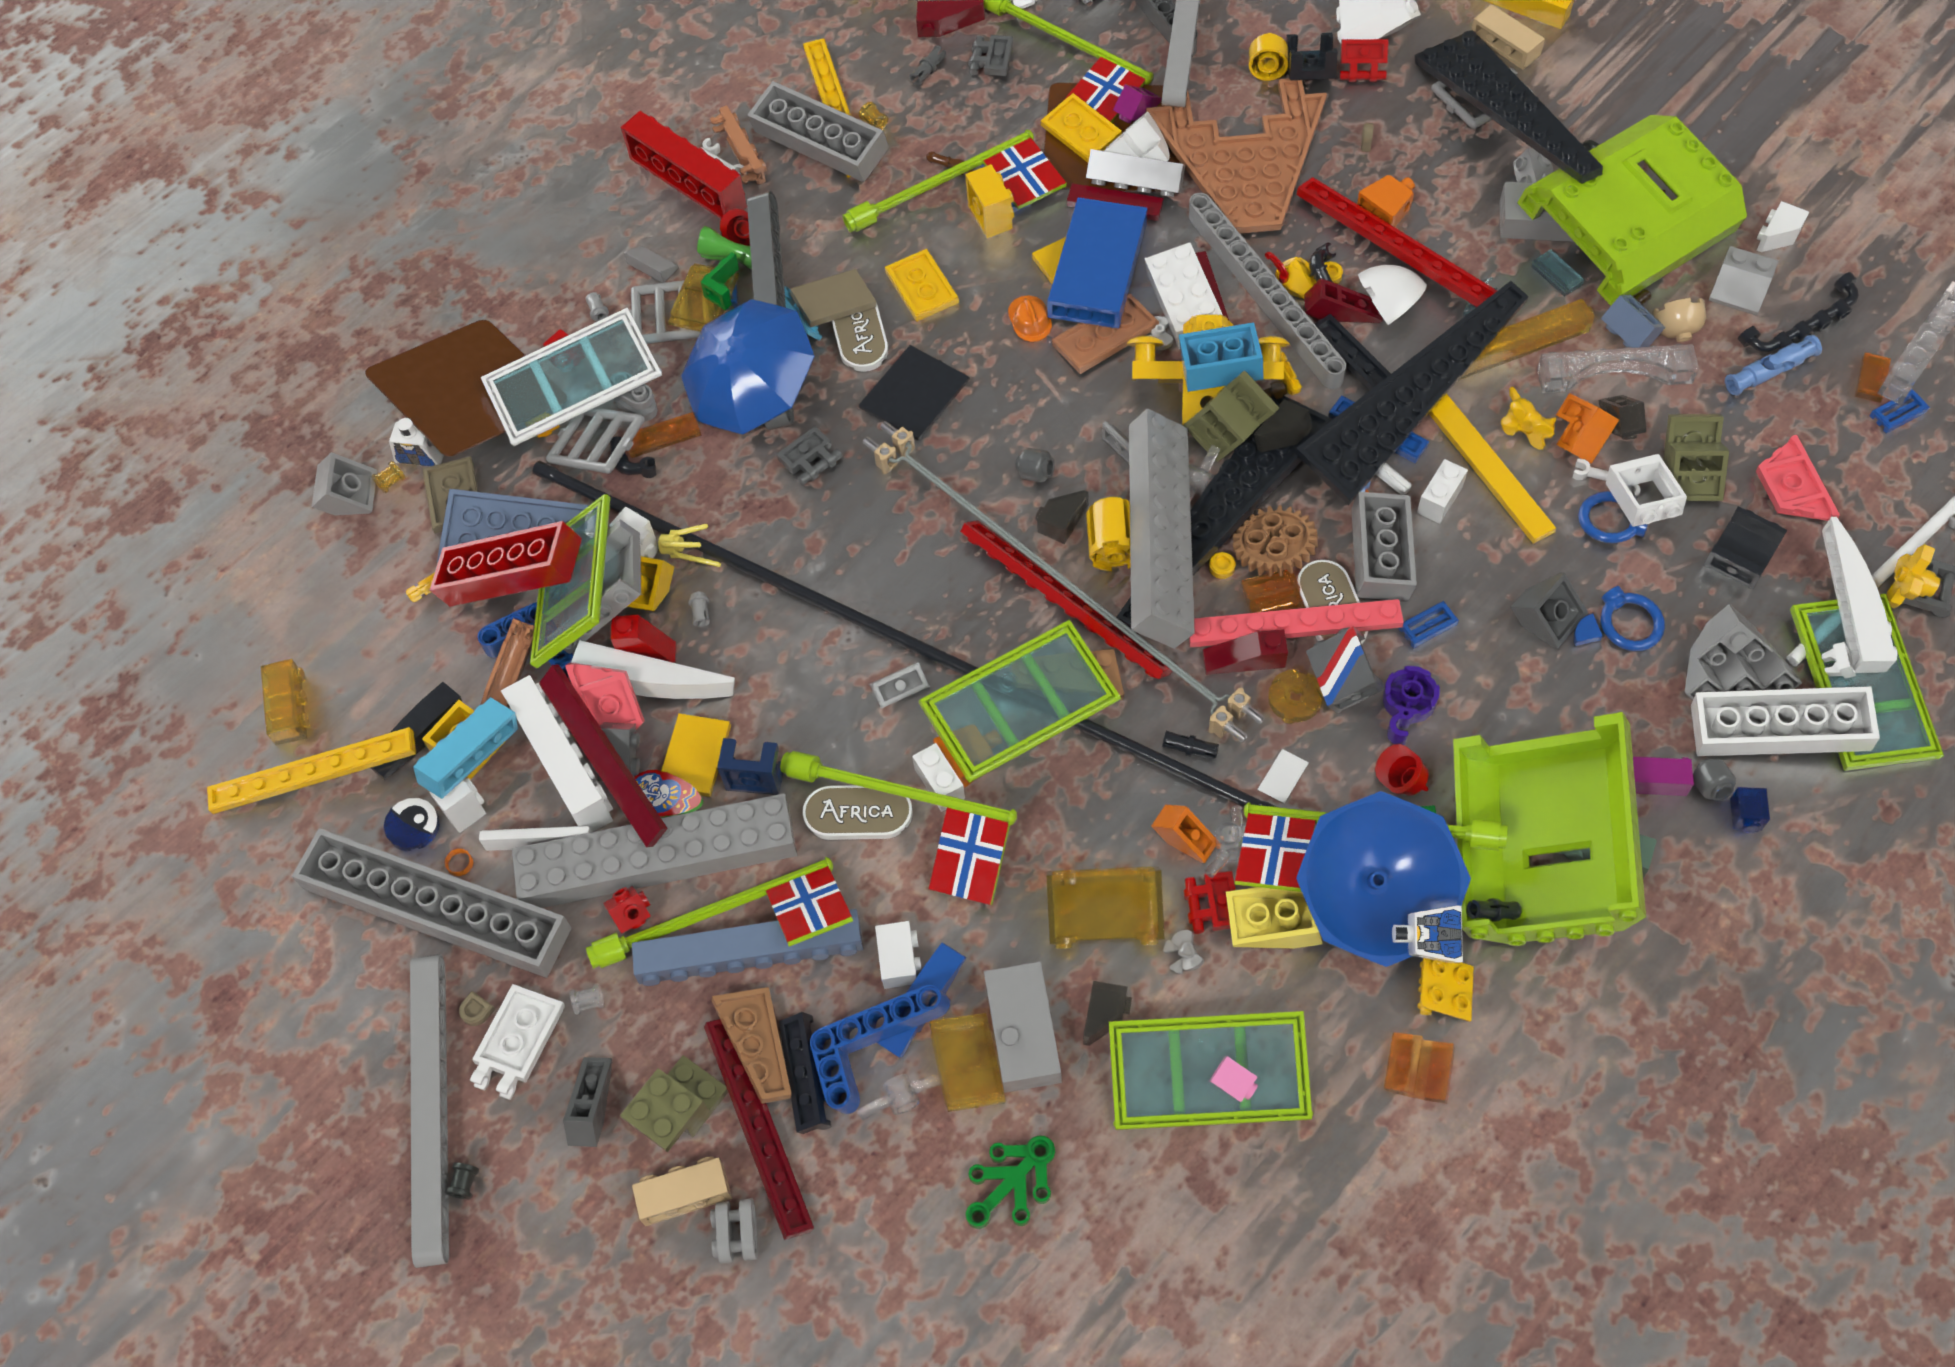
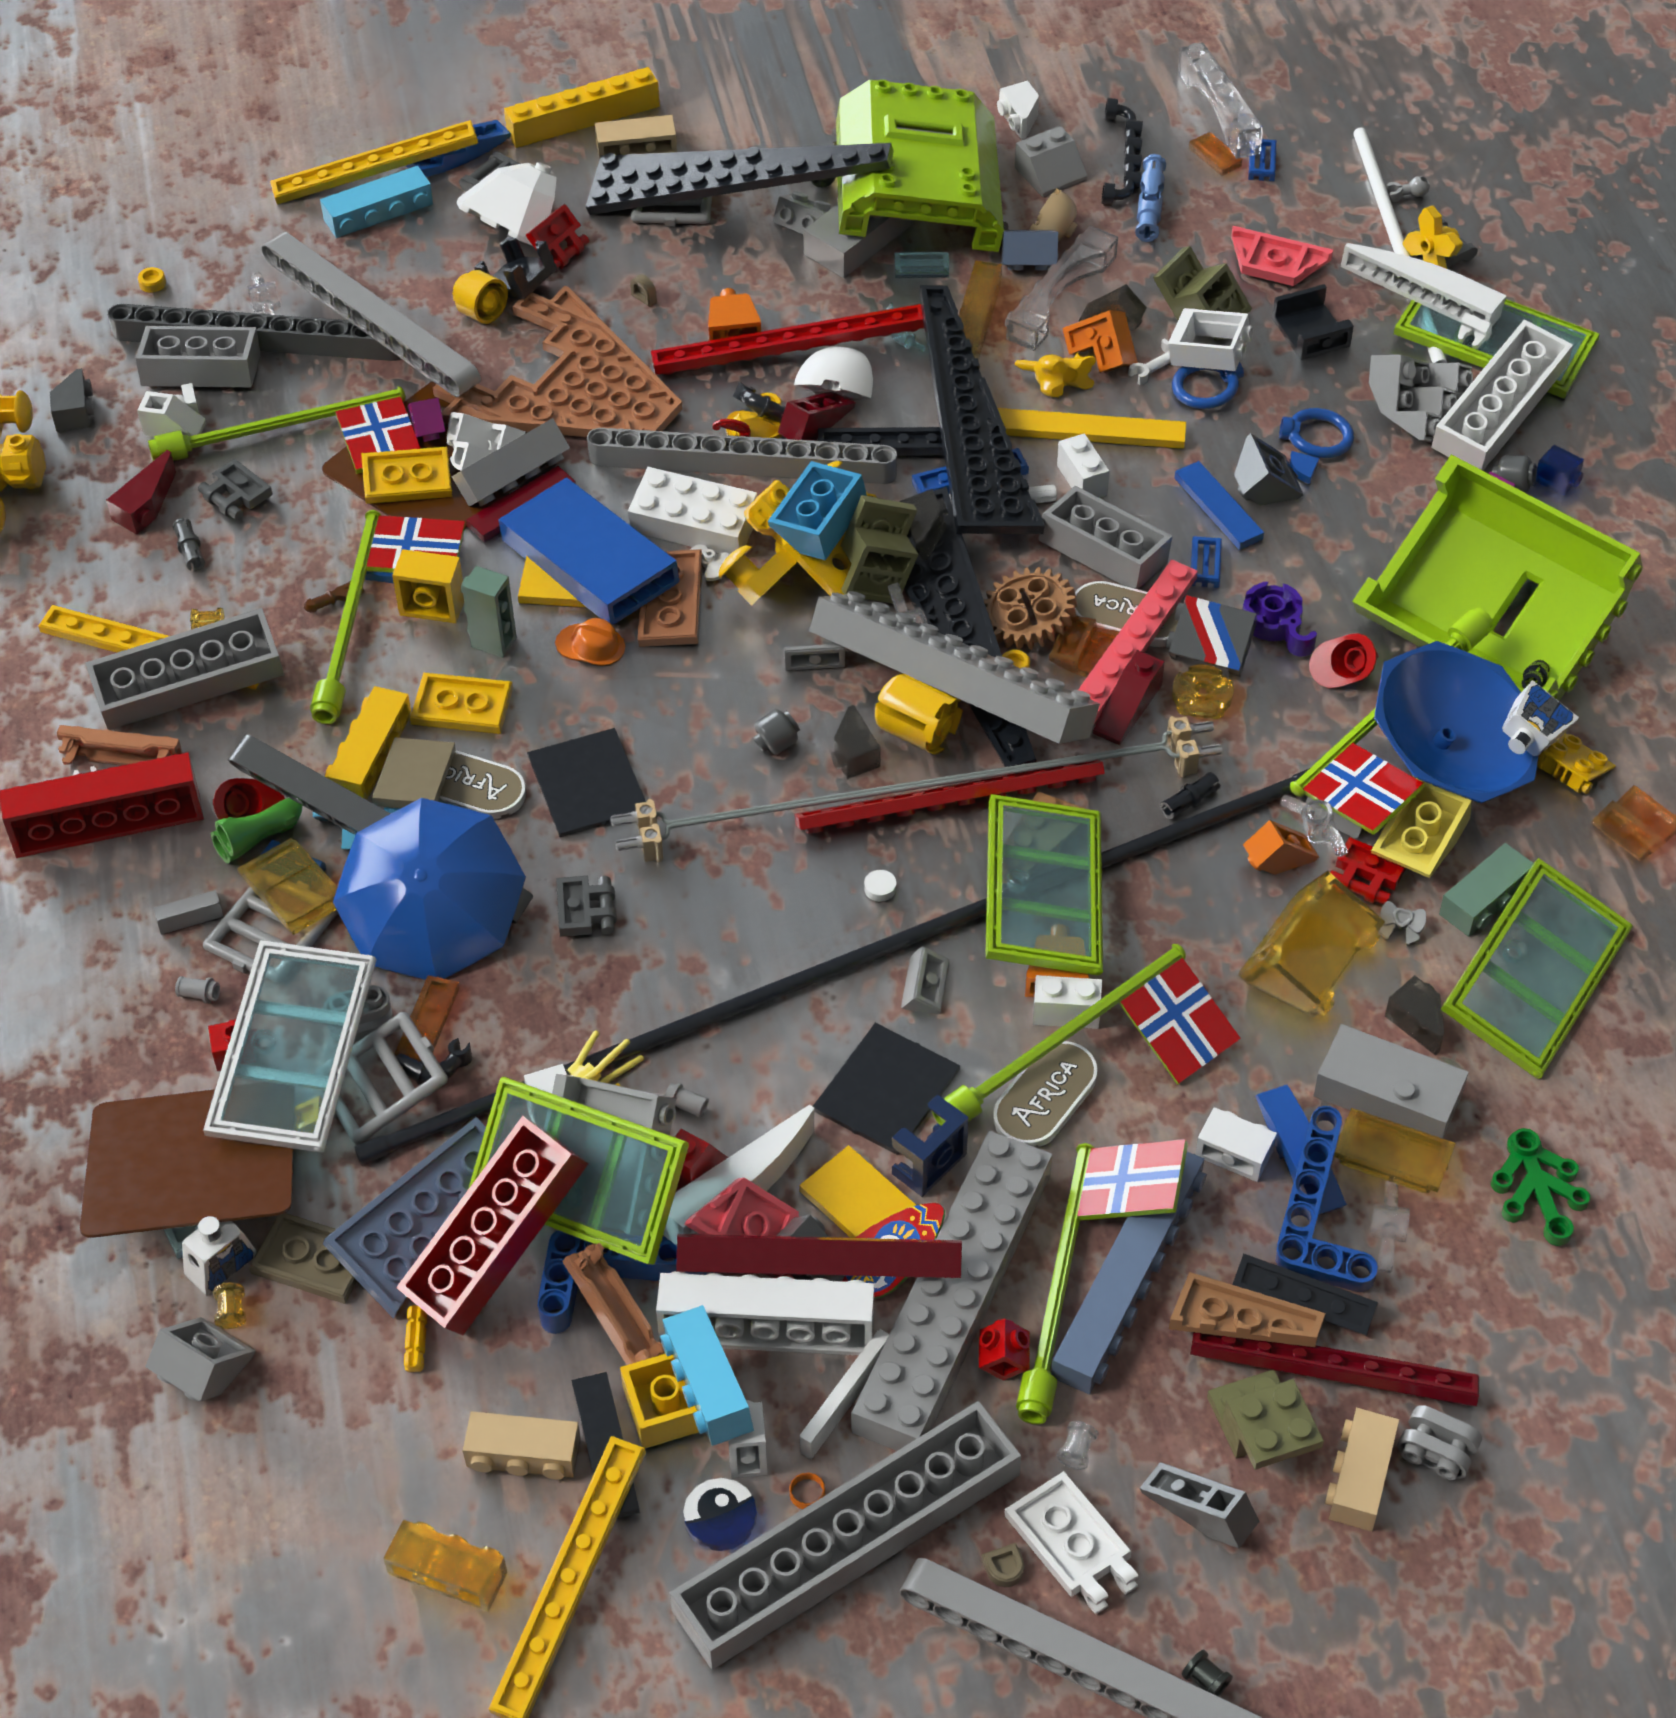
camera: 60 degrees left, 10 degrees down
green bracket [701,252,739,311] -> none
bright pink brick [1209,1056,1258,1102] -> none
white sticker [1258,749,1309,803] -> none
none -> yellow brick [325,686,412,800]
none -> sand green brick [461,566,517,658]
none -> tan brick [462,1411,581,1480]
none -> black piece [812,1022,960,1155]
none -> white tile [864,870,896,902]
none -> blue tile [1174,461,1264,550]
none -> sand green brick [1439,843,1534,937]

